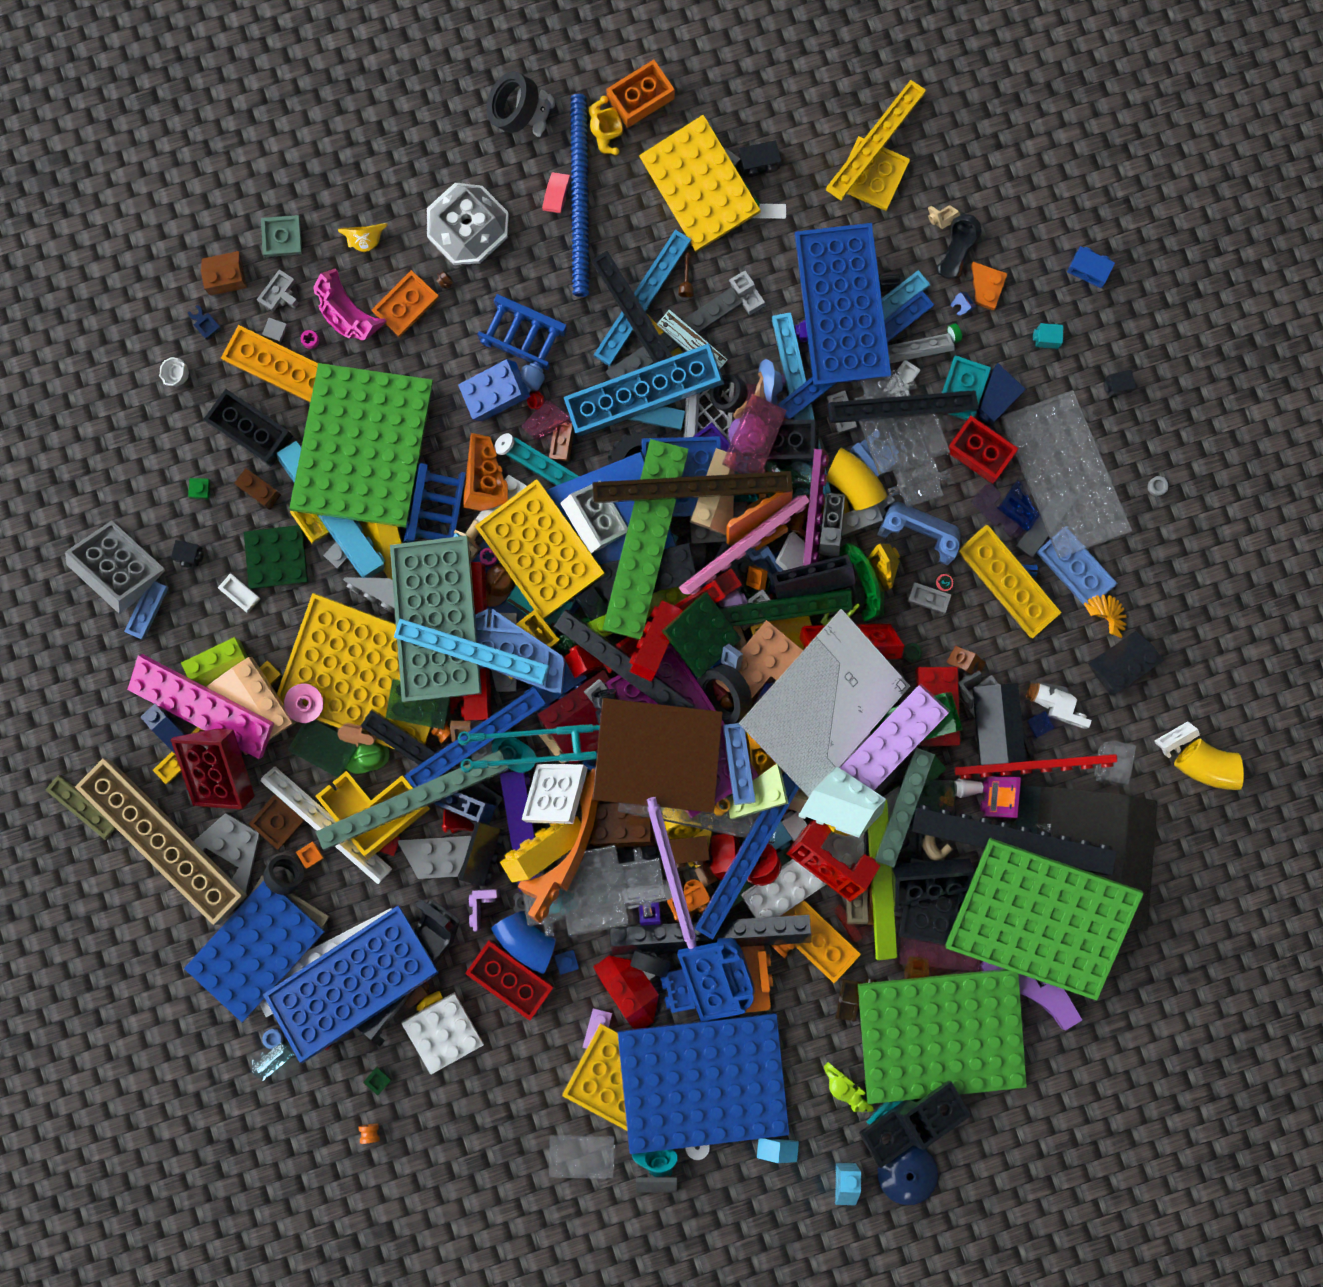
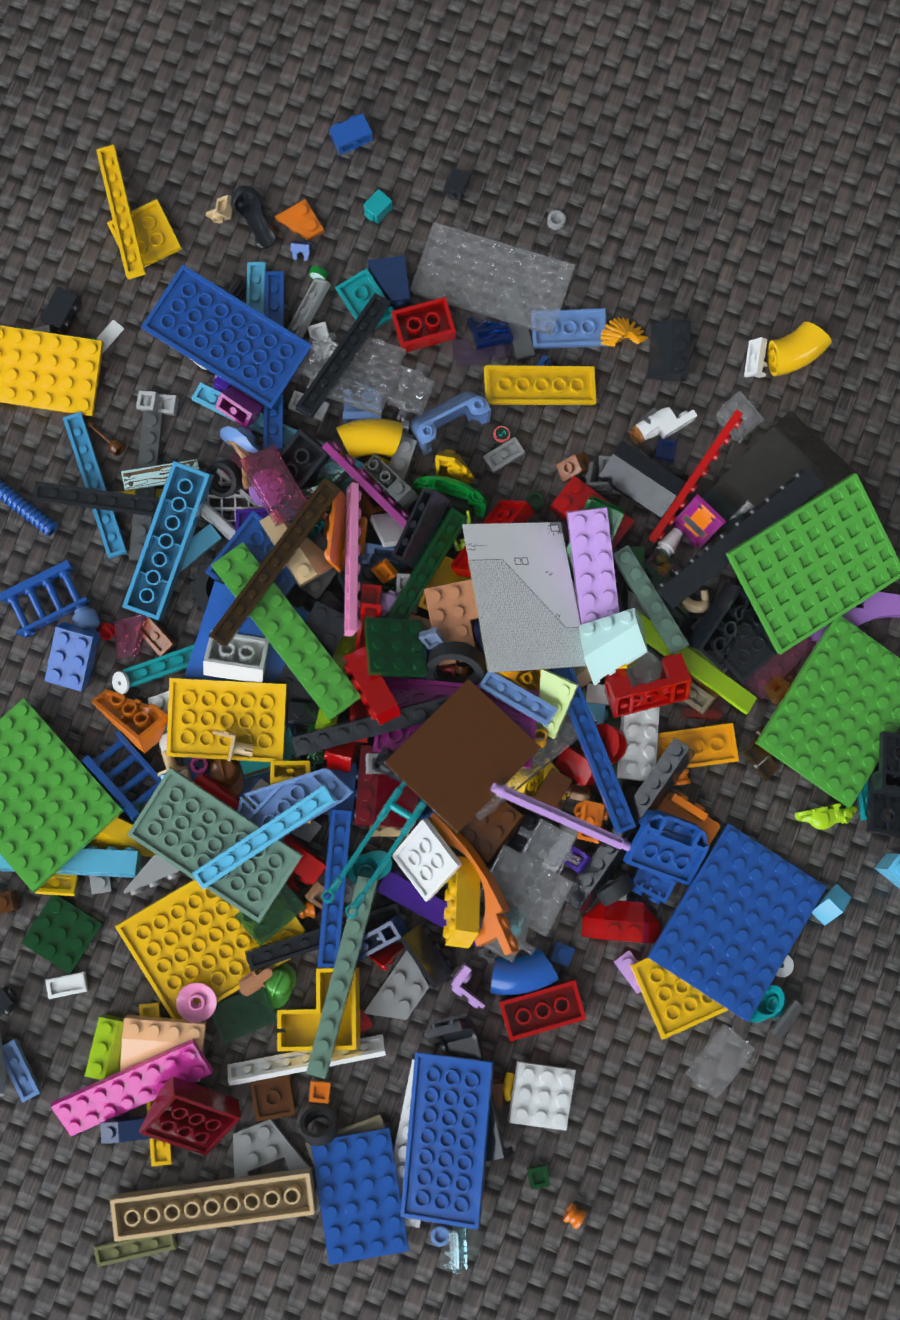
camera: 50 degrees left, 0 degrees up
none -> tan bracket [213,729,254,761]
none -> magenta brick [215,386,263,429]

